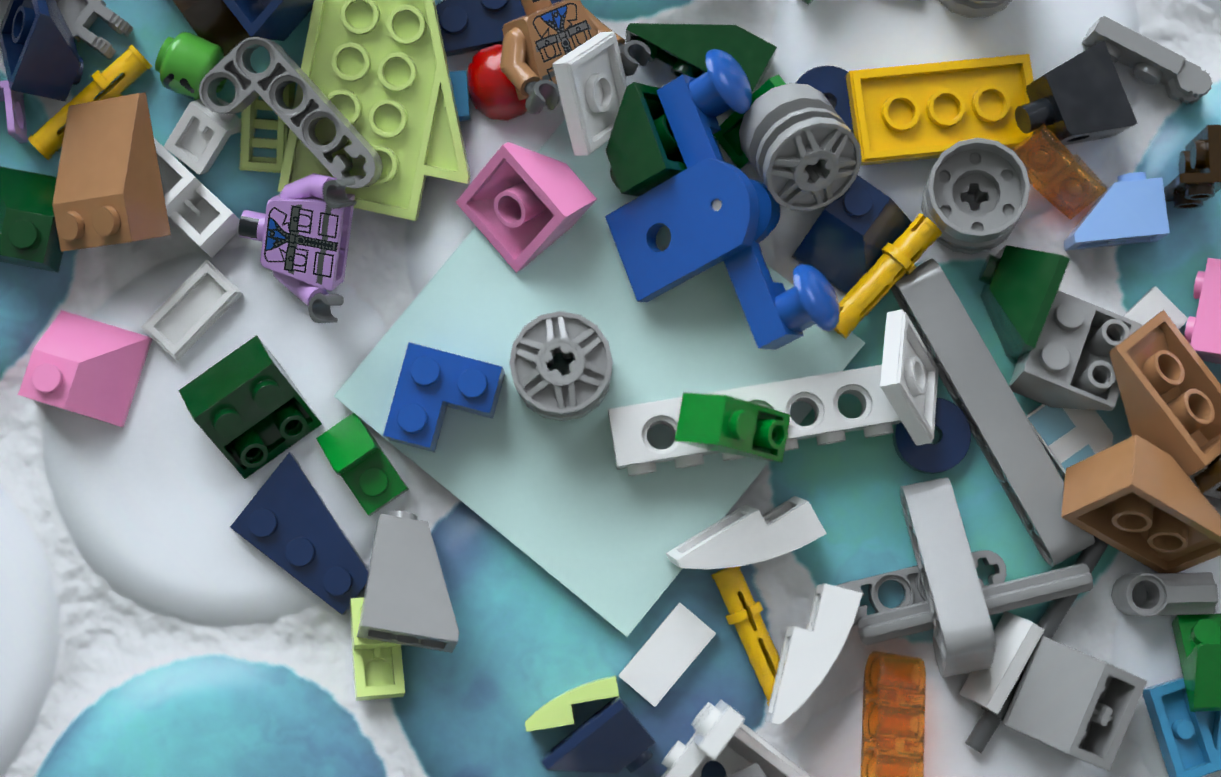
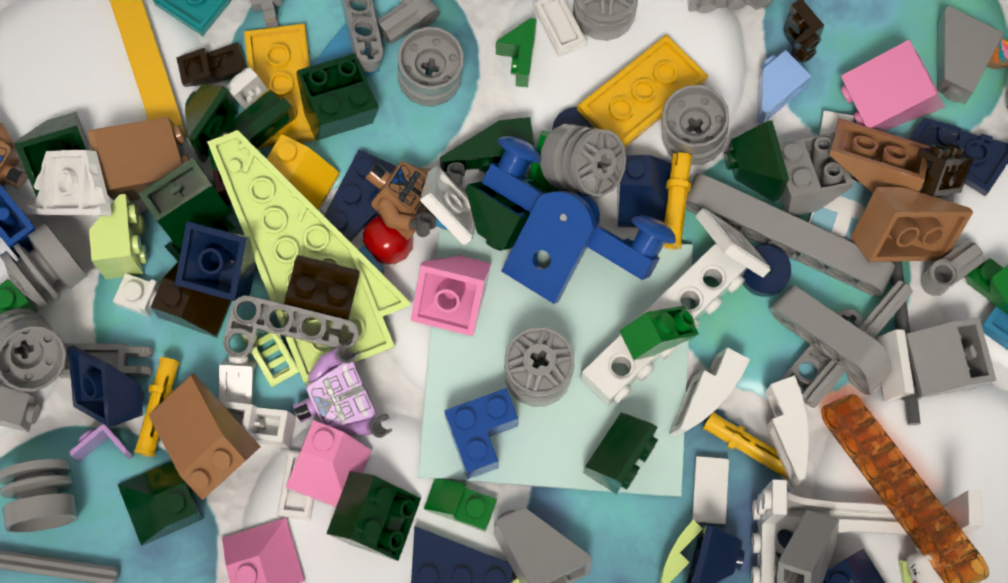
camera: 35 degrees left, 10 degrees down
bright green head [155,32,227,101] -> none
clear orange slope [1013,124,1107,220] -> none
black torso [1015,41,1138,147] -> none
none -> dark brown bracket [284,255,360,320]
none -> bright pink slope [285,420,371,507]
none -> dark green slope [583,412,659,495]

